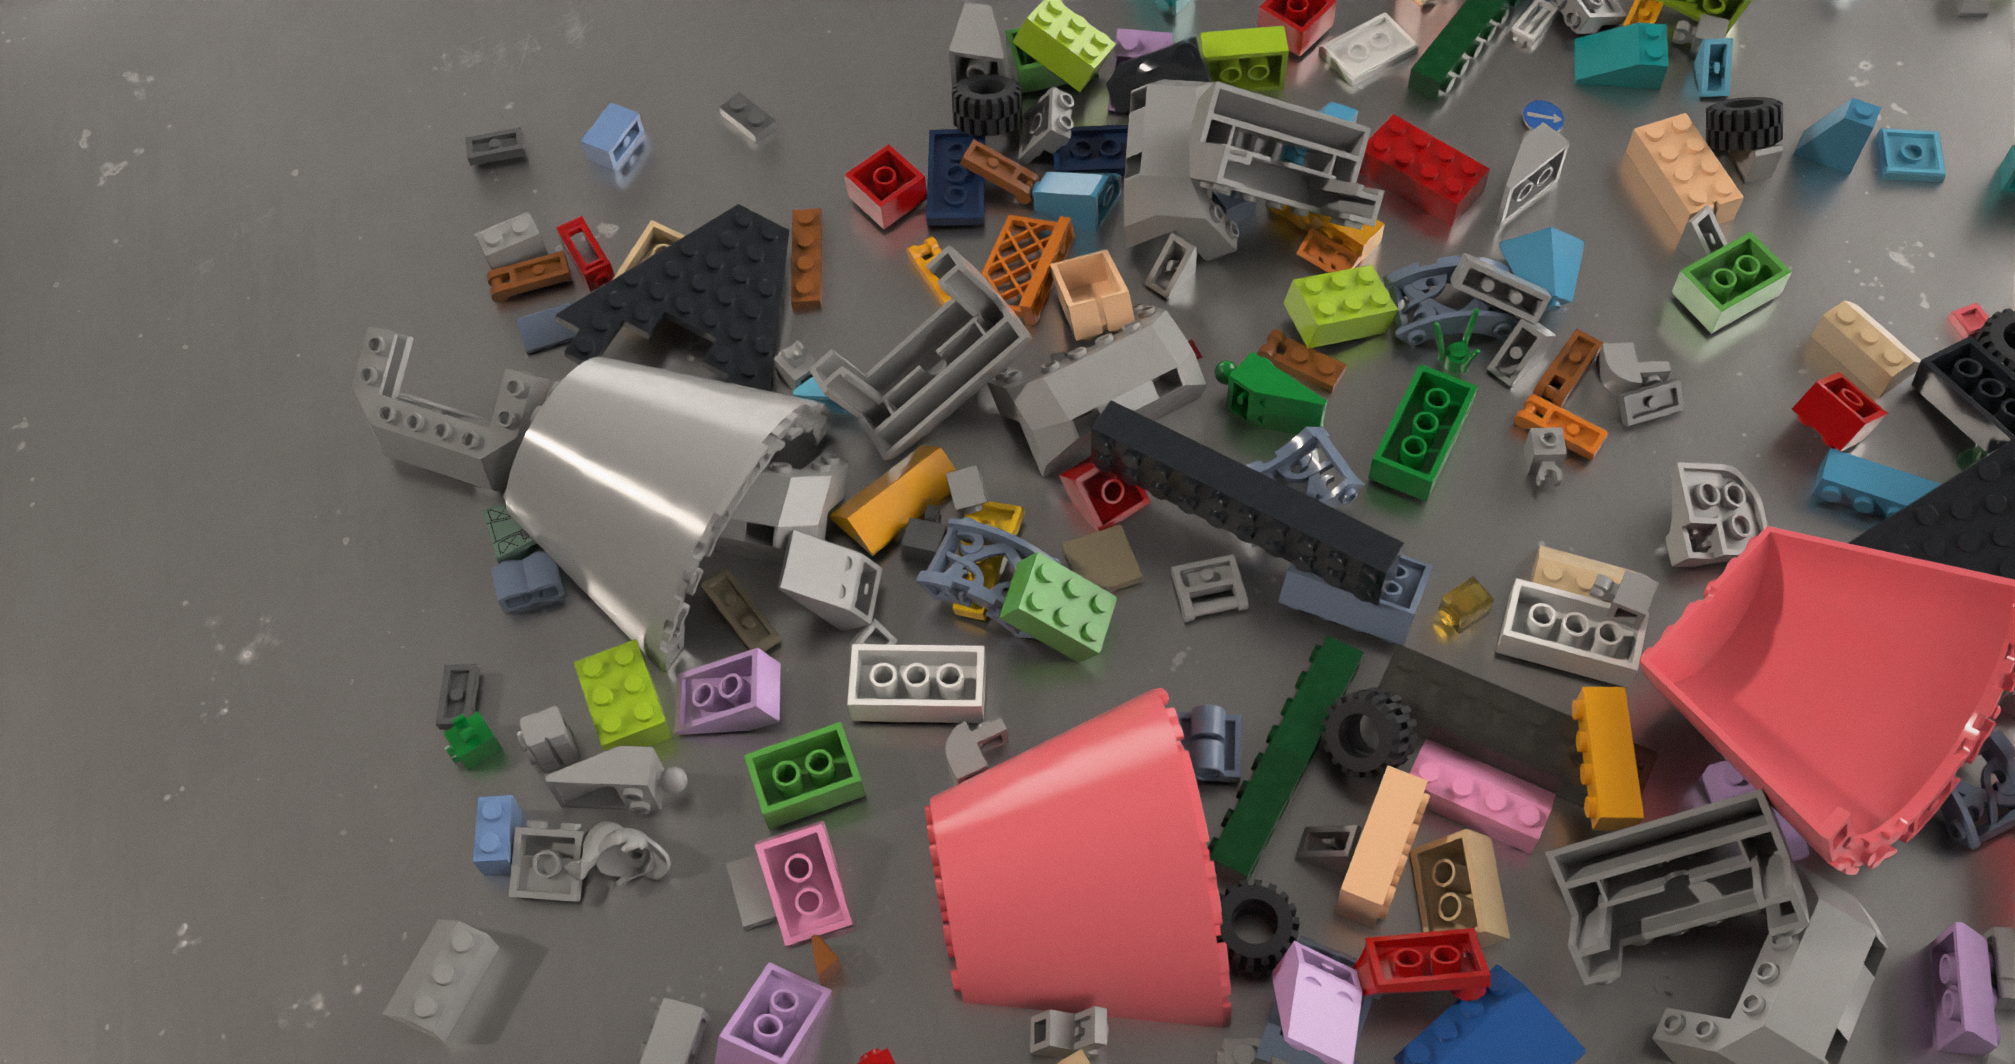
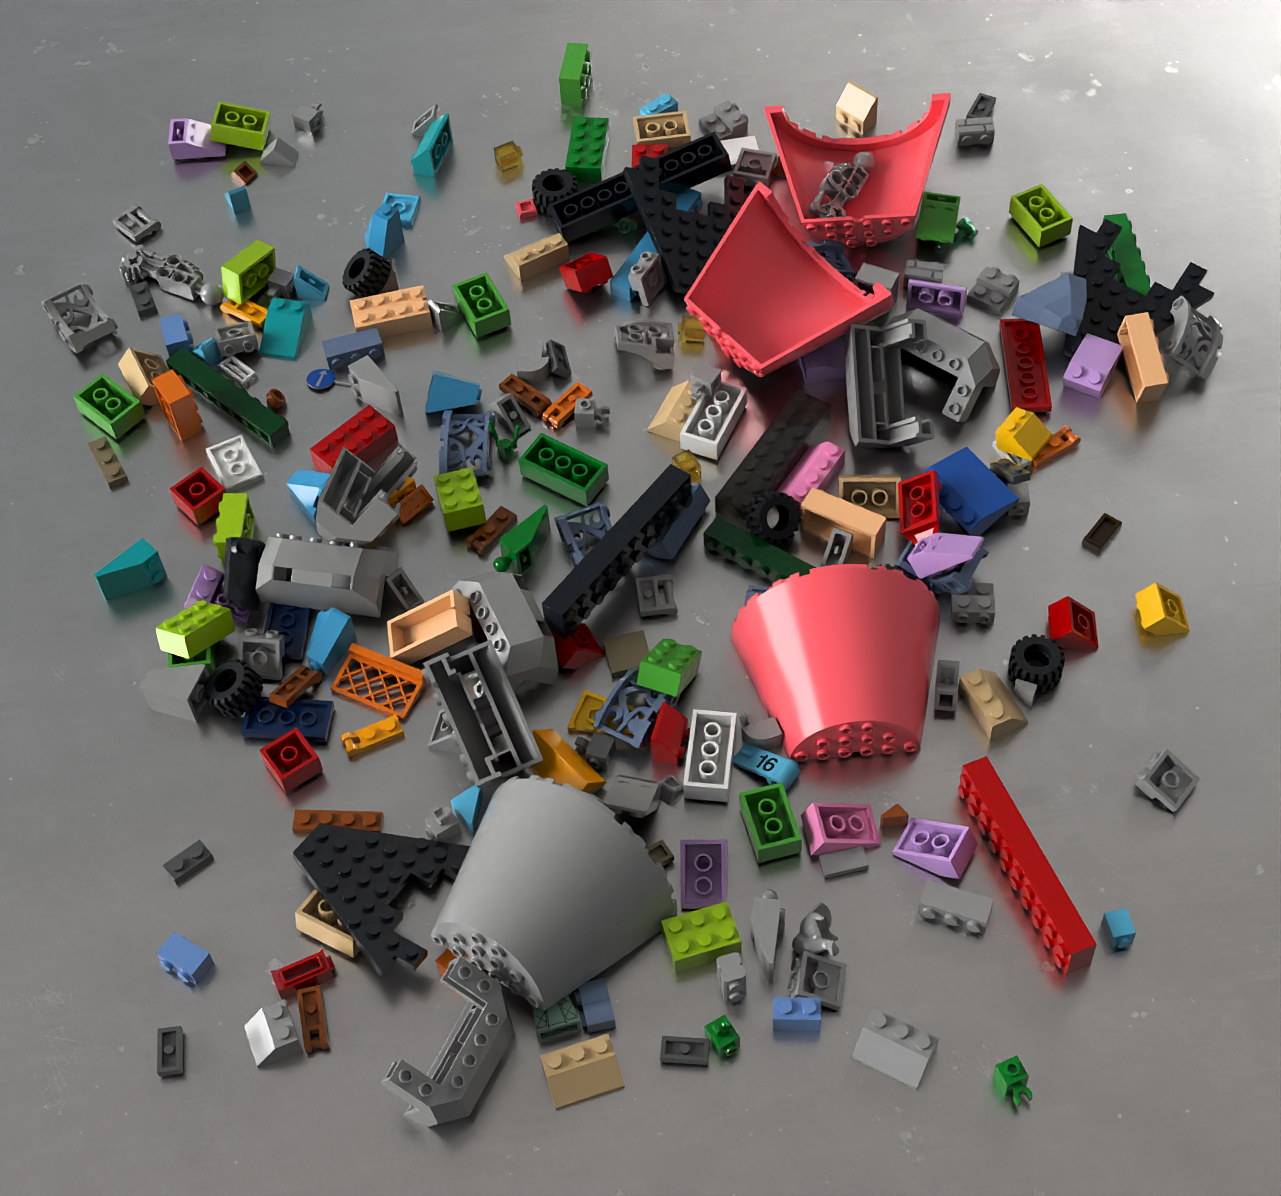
camera: 85 degrees left, 5 degrees down
sand blue slope [516,302,577,354] -> none
light grey brick [946,465,989,515] -> none
light grey brick [1450,253,1552,324] -> none
light orange brick [1572,687,1644,831] -> none
none -> dark orange tile [266,389,286,411]
none -> sand blue brick [322,327,385,370]
none -> tan slope [540,1034,624,1110]
none -> light grey plate [628,251,667,307]
none -> red slope [651,702,691,767]
none -> medium azure door [732,743,800,791]
none -> light grey piece [855,263,899,315]

